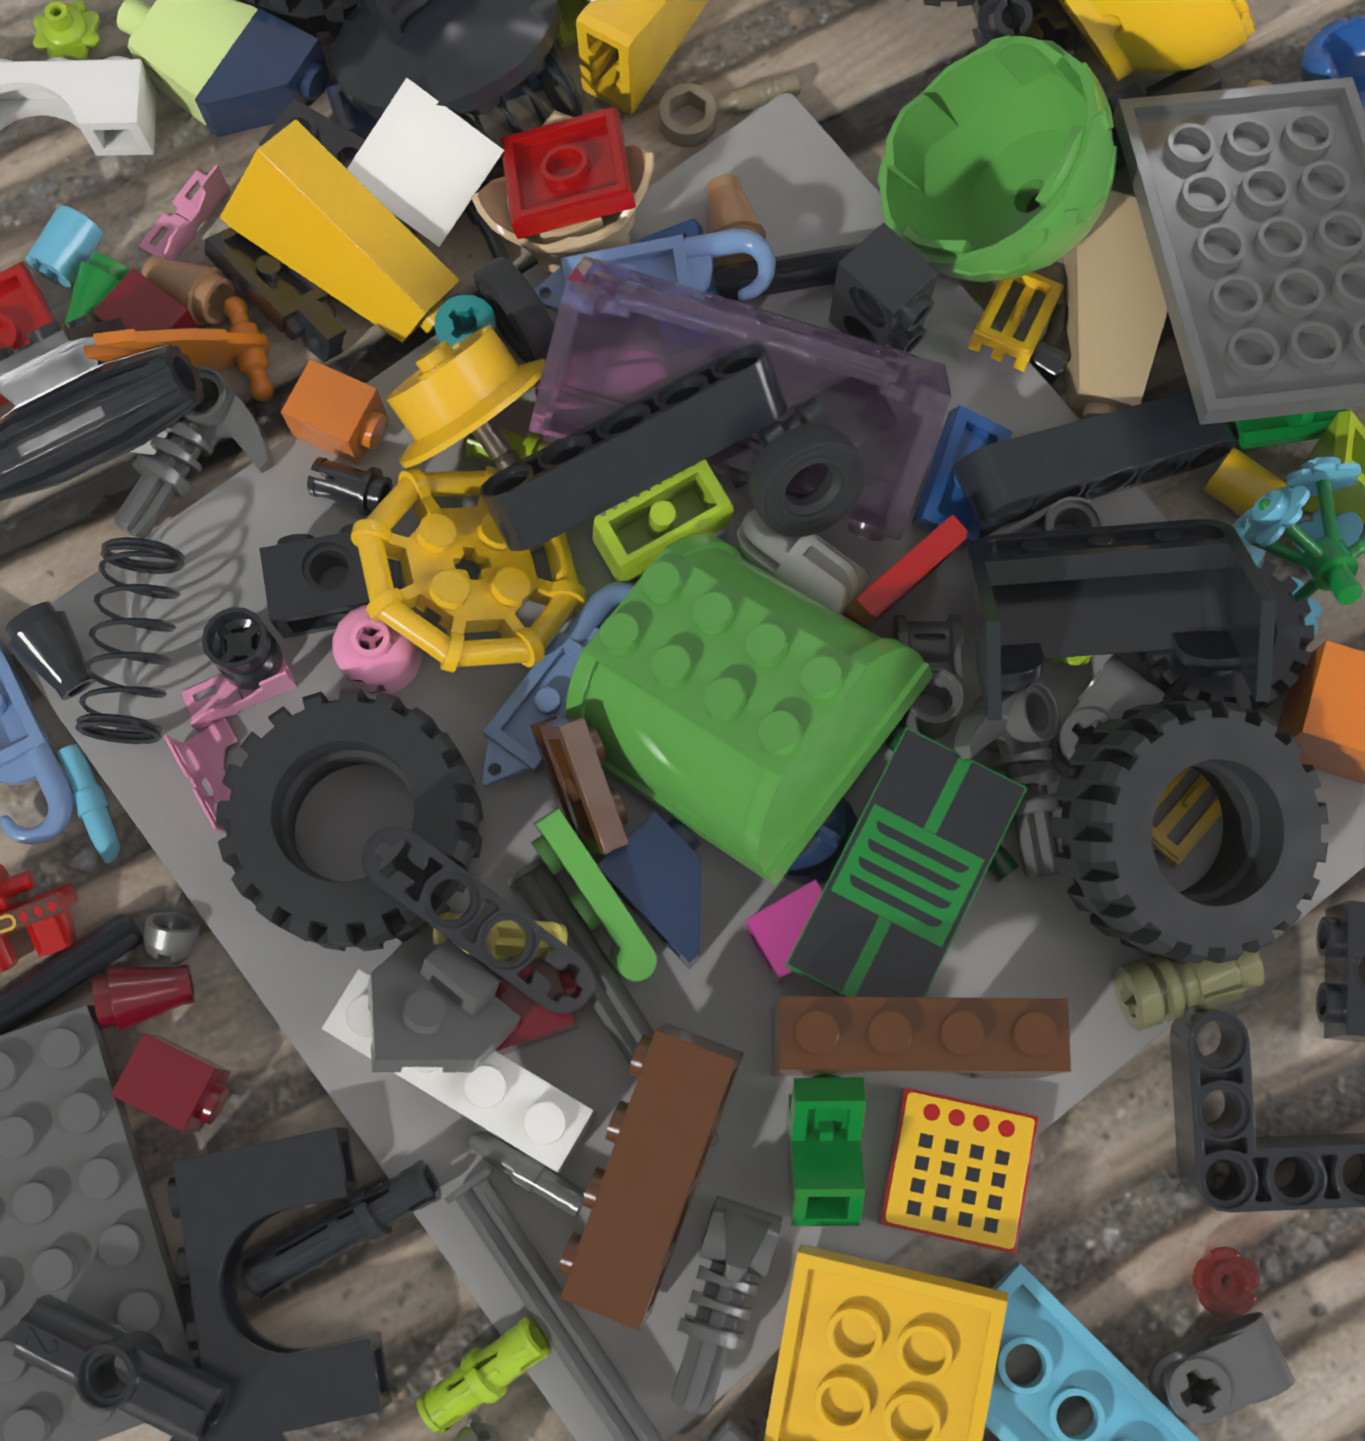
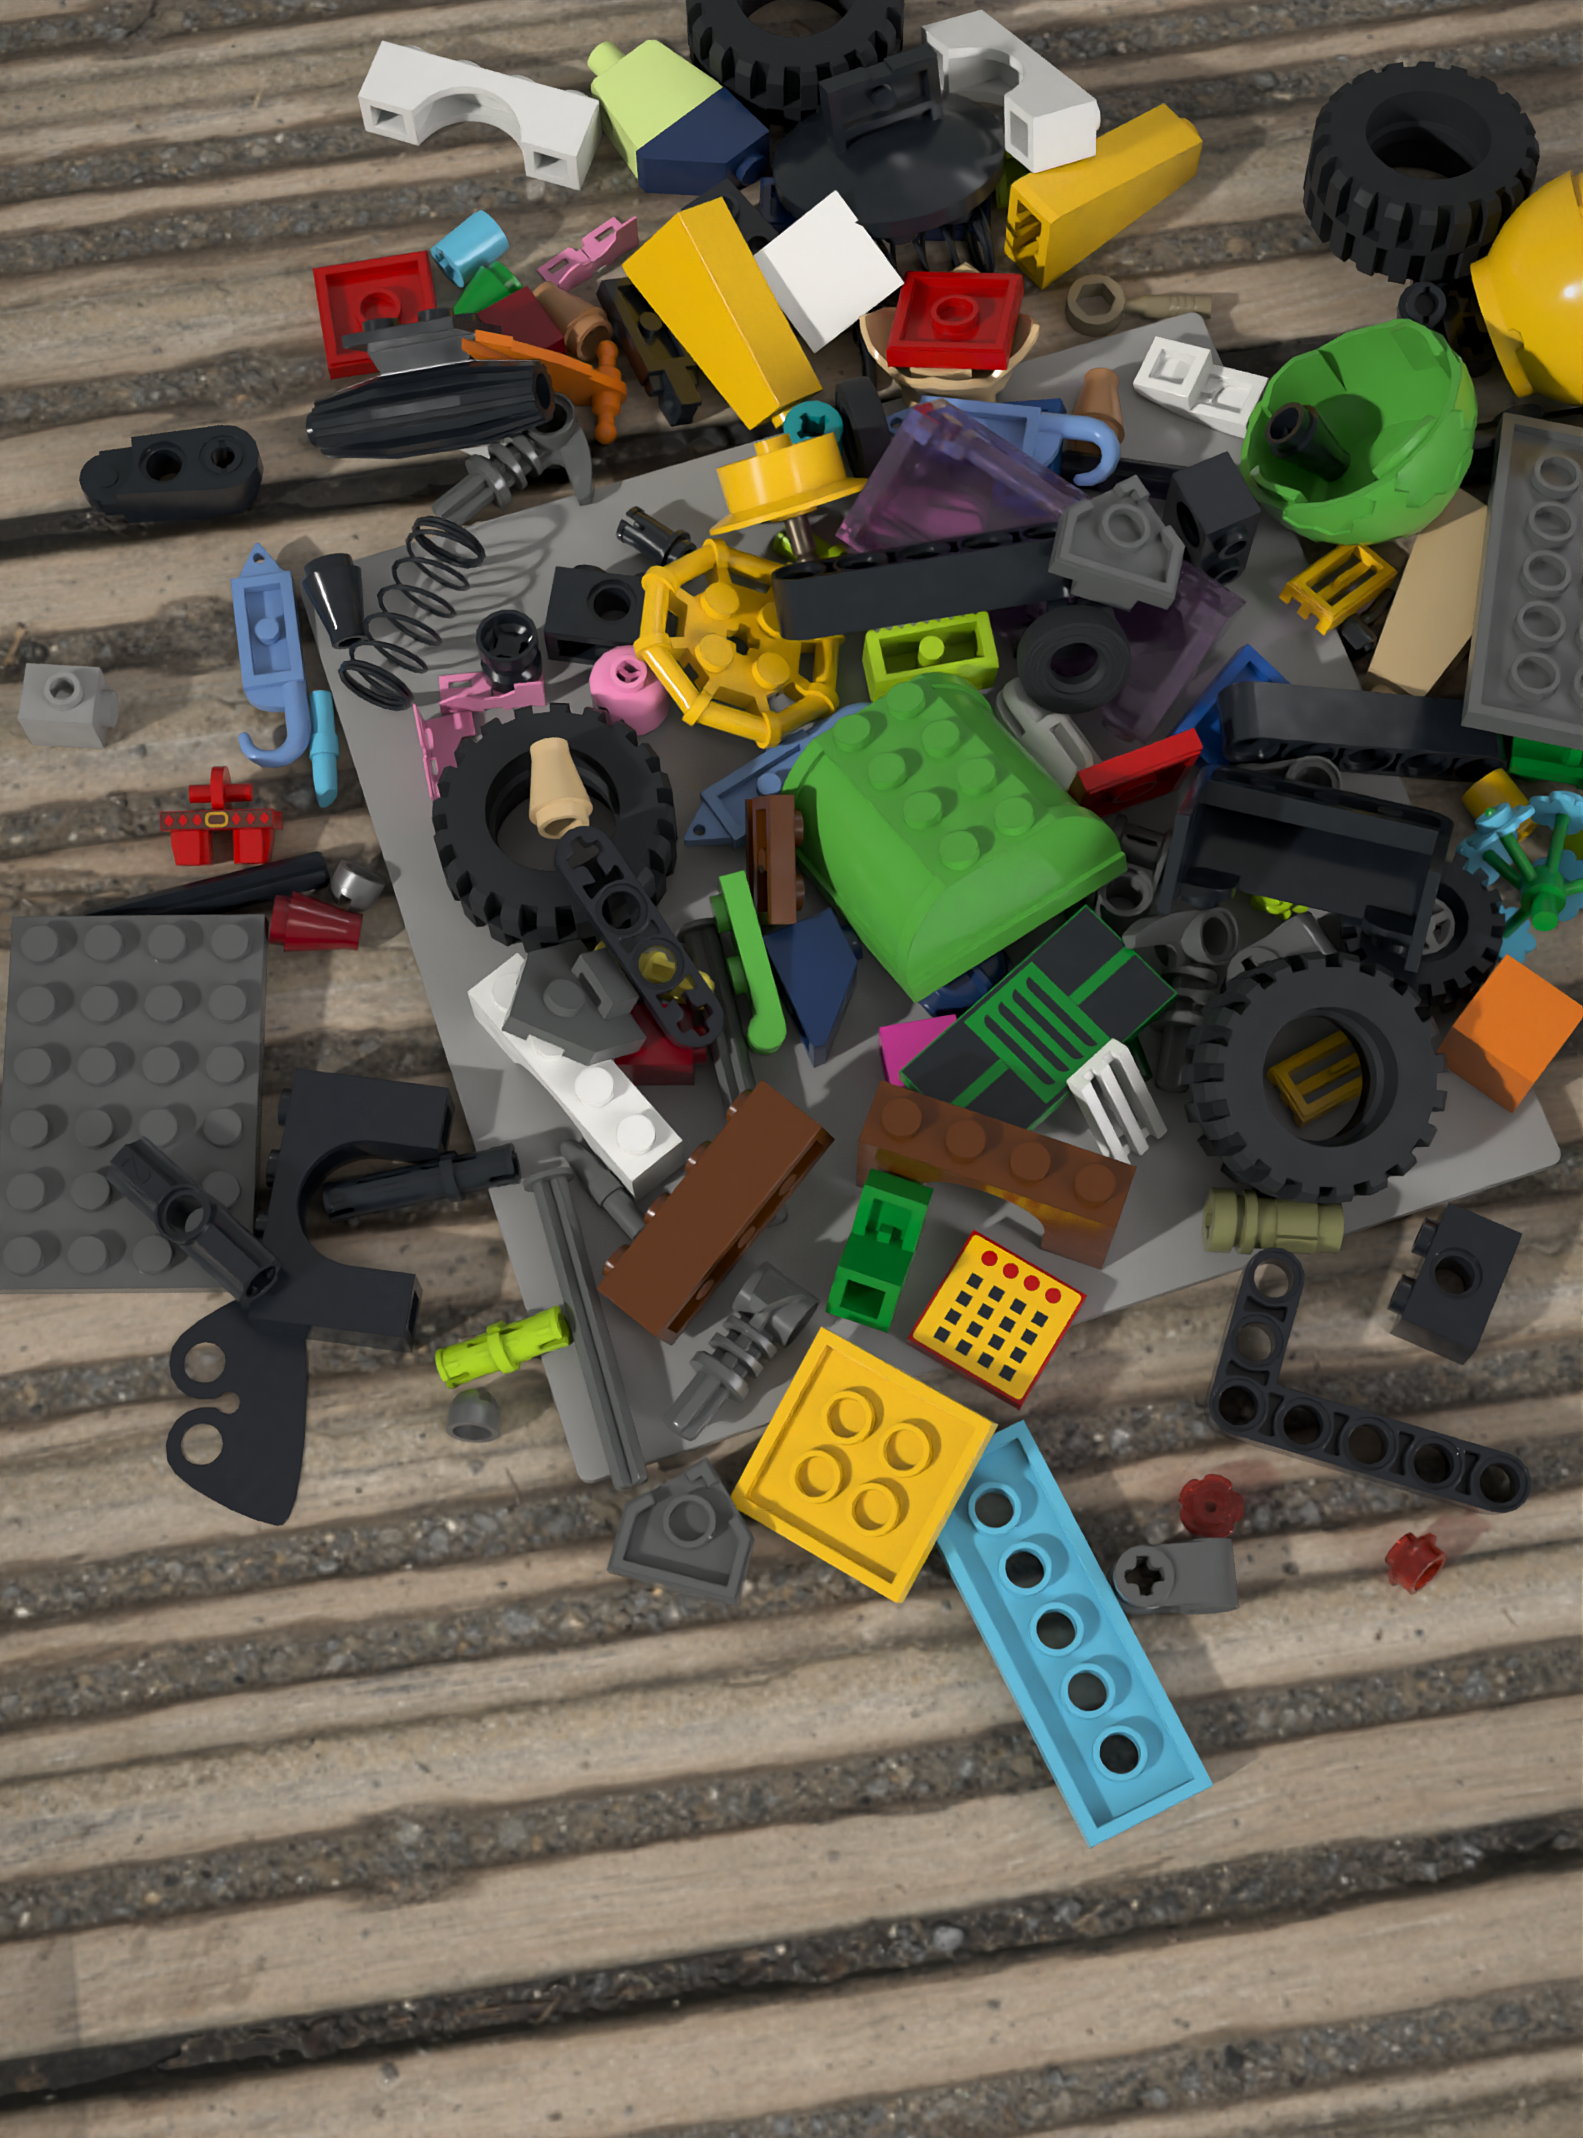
camera: 20 degrees right, 5 degrees down
lime plant [33,0,101,60] -> none
dark red brick [110,1033,231,1132] -> none
orange brick [281,359,388,465] -> none
none -> tan cone [529,737,593,839]
none -> dark grey plate [1048,475,1185,612]
none -> white tile [1066,1038,1167,1165]
none -> white slope [1133,336,1269,438]
none -> black cone [1265,402,1351,482]

